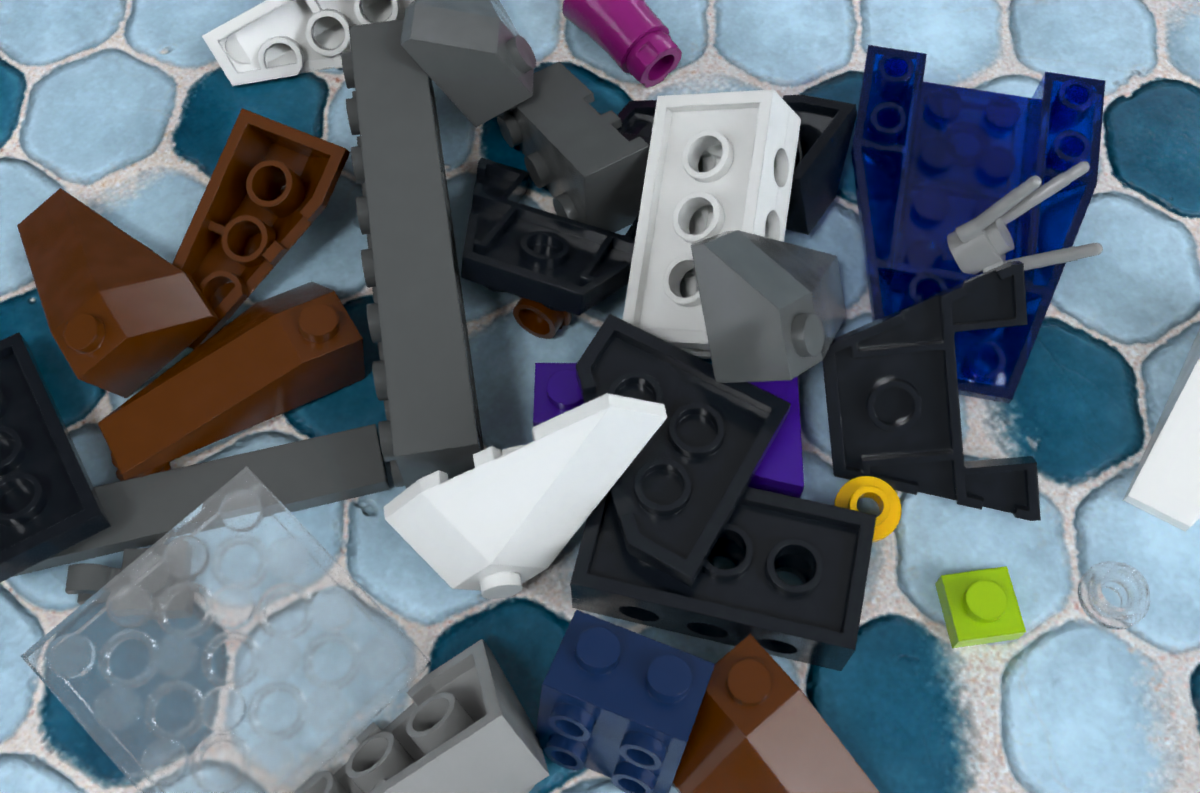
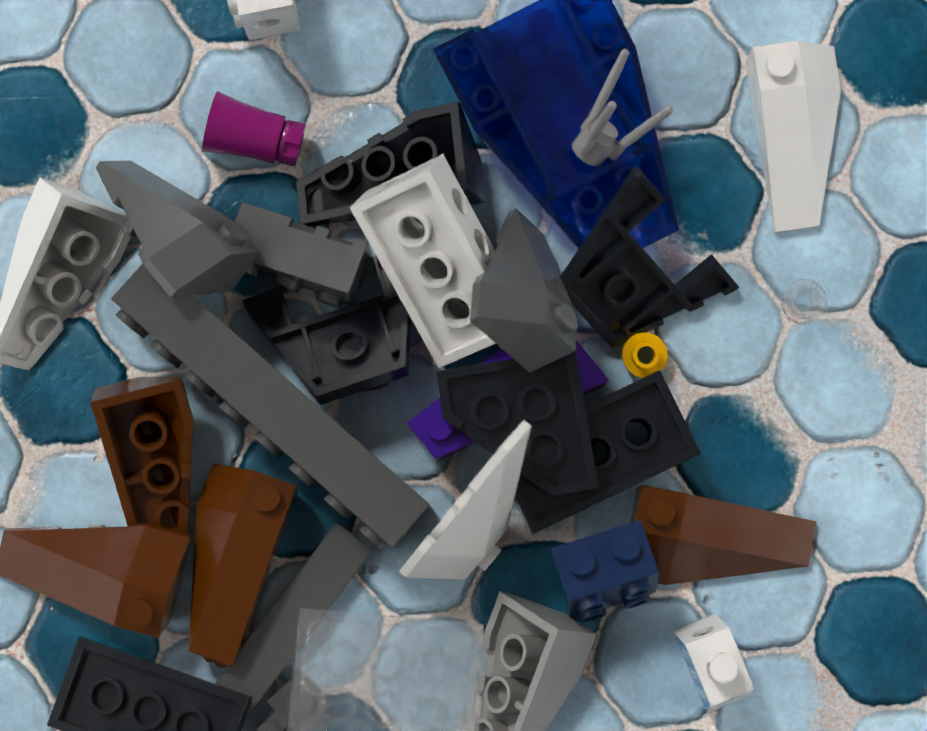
camera: 40 degrees left, 20 degrees up
lime plate [935,566,1026,649] -> none

